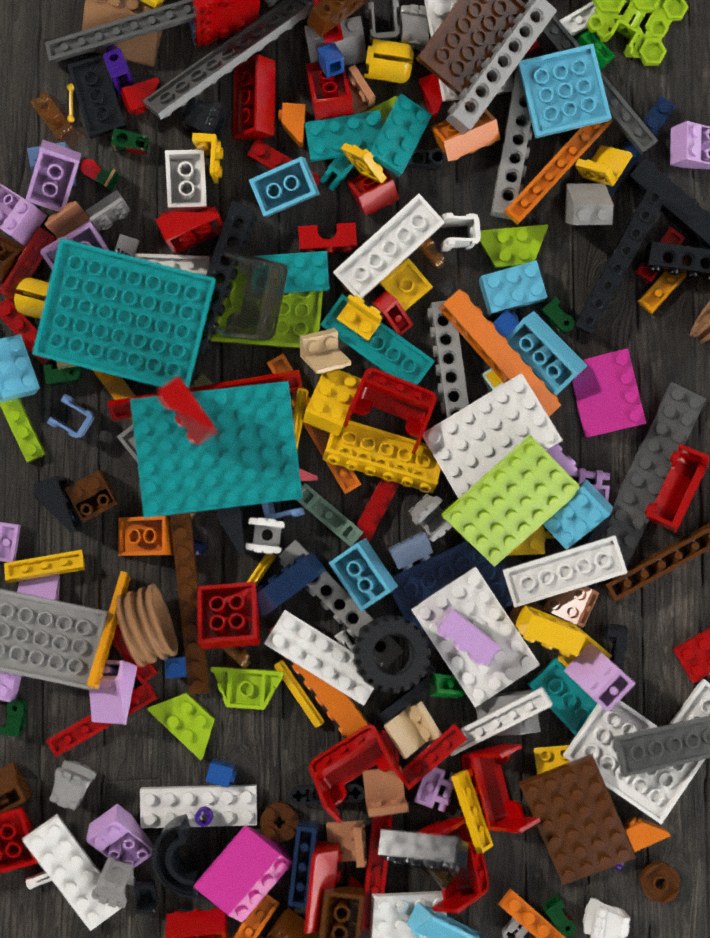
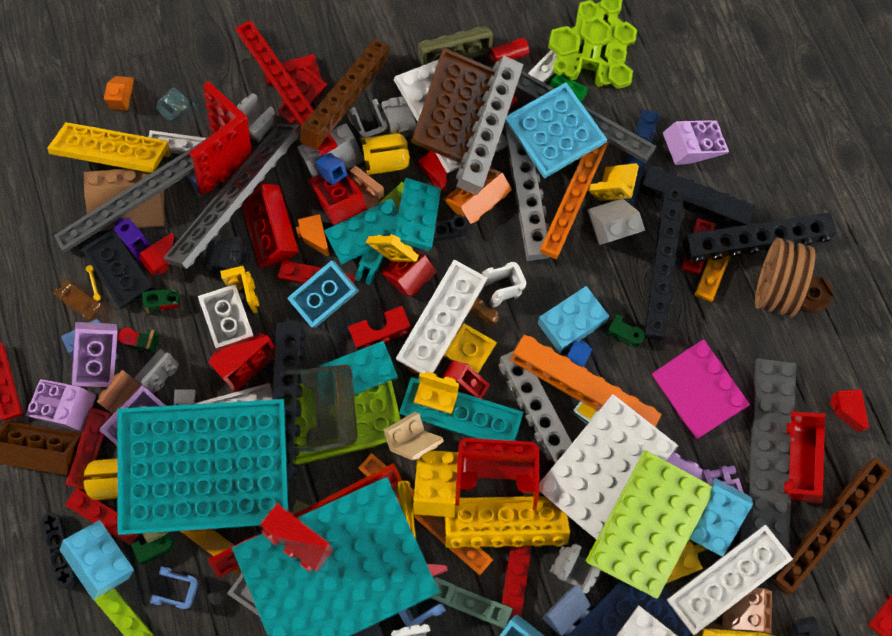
camera: 15 degrees left, 15 degrees down
lime wing [479,224,548,268] -> none
medium azure slope [506,311,588,396] -> none

